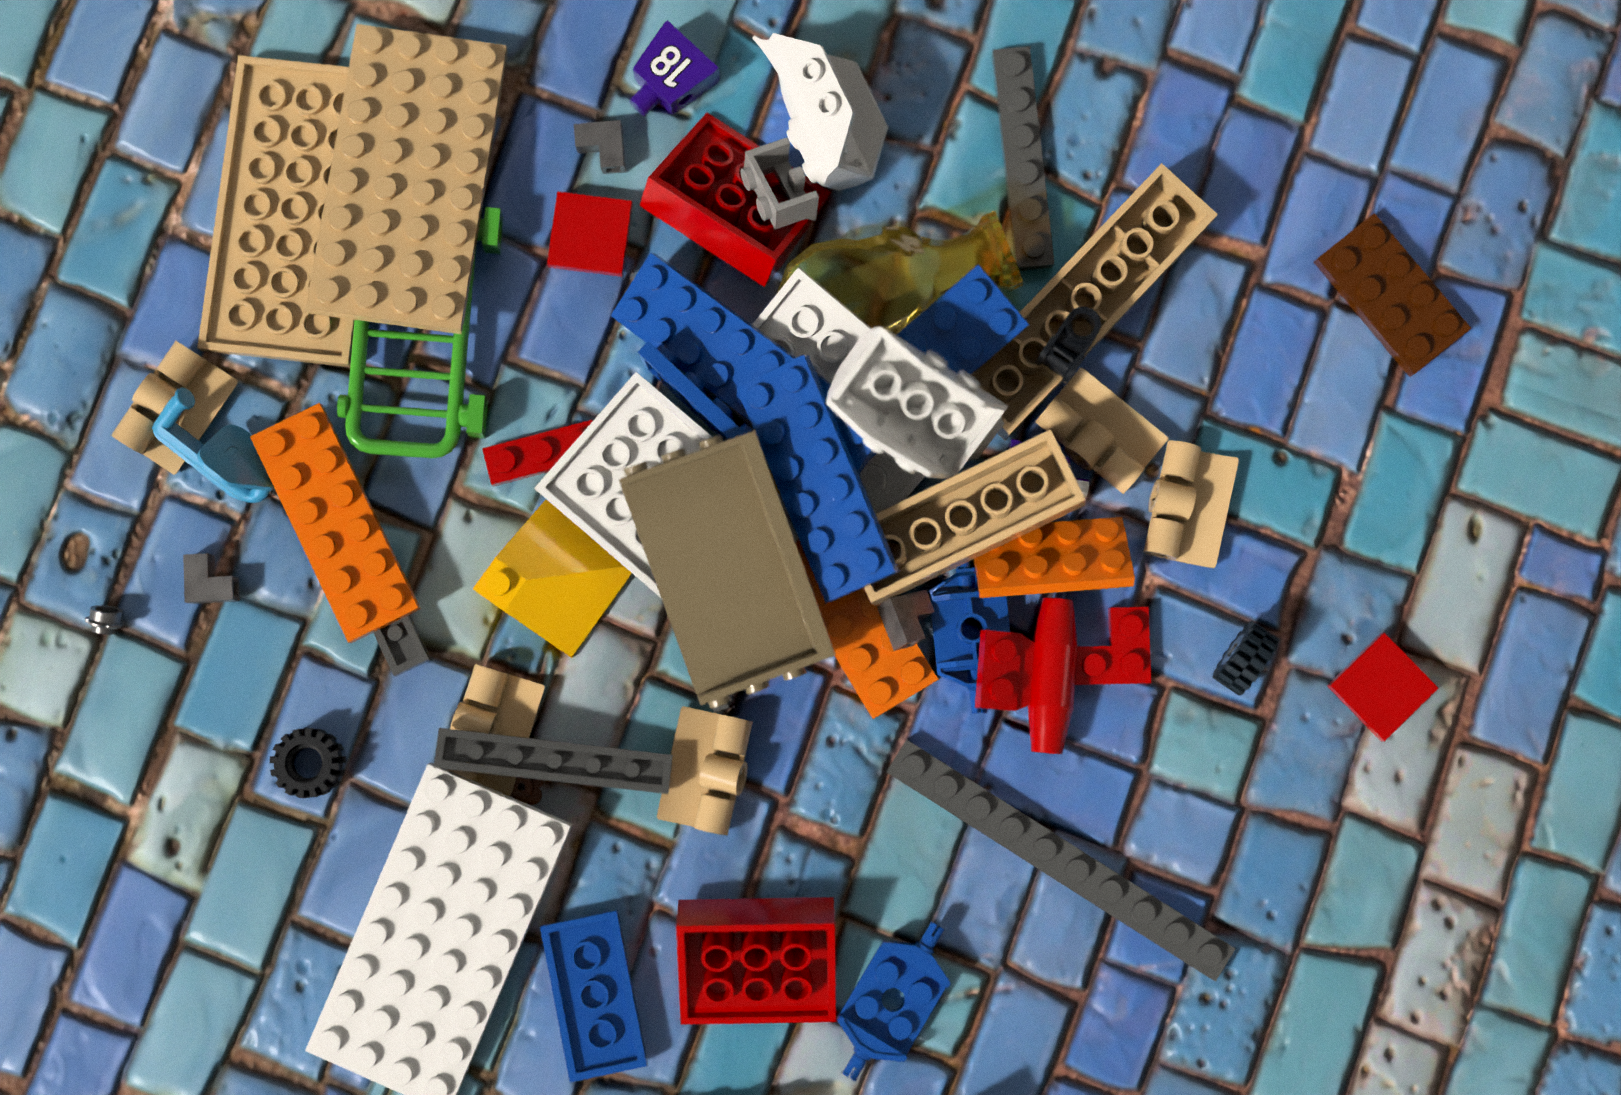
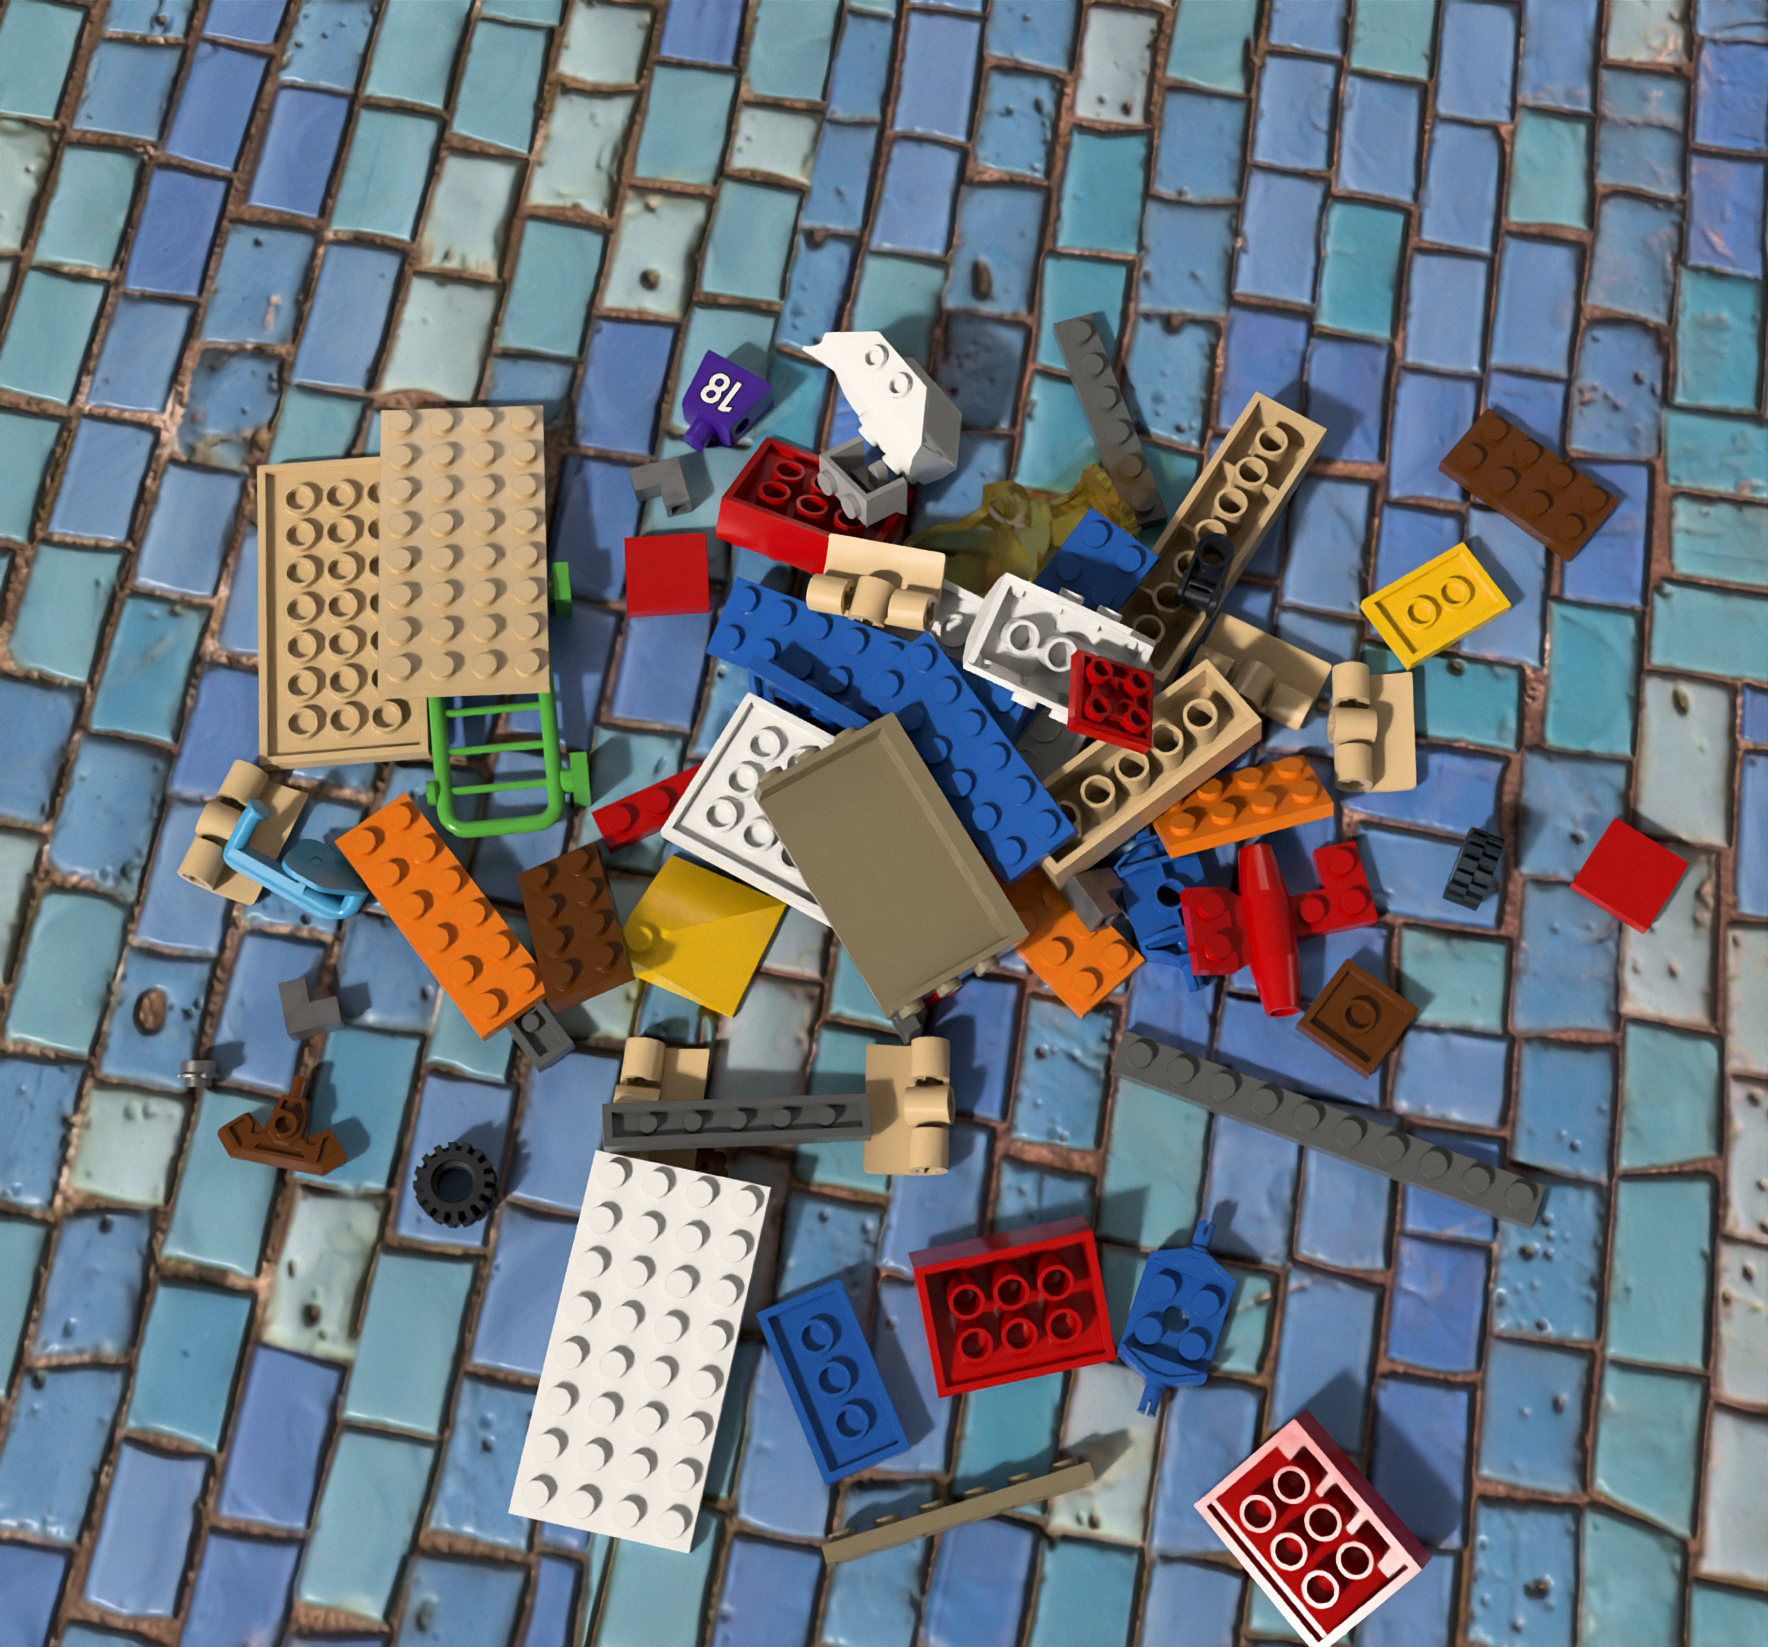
camera: 10 degrees left, 15 degrees down
none -> reddish brown piece [217,1075,348,1177]
none -> reddish brown plate [517,841,636,1013]
none -> tan panel [806,533,947,632]
none -> red tile [1067,649,1154,754]
none -> reddish brown plate [1295,958,1419,1080]
none -> yellow plate [1360,542,1511,671]

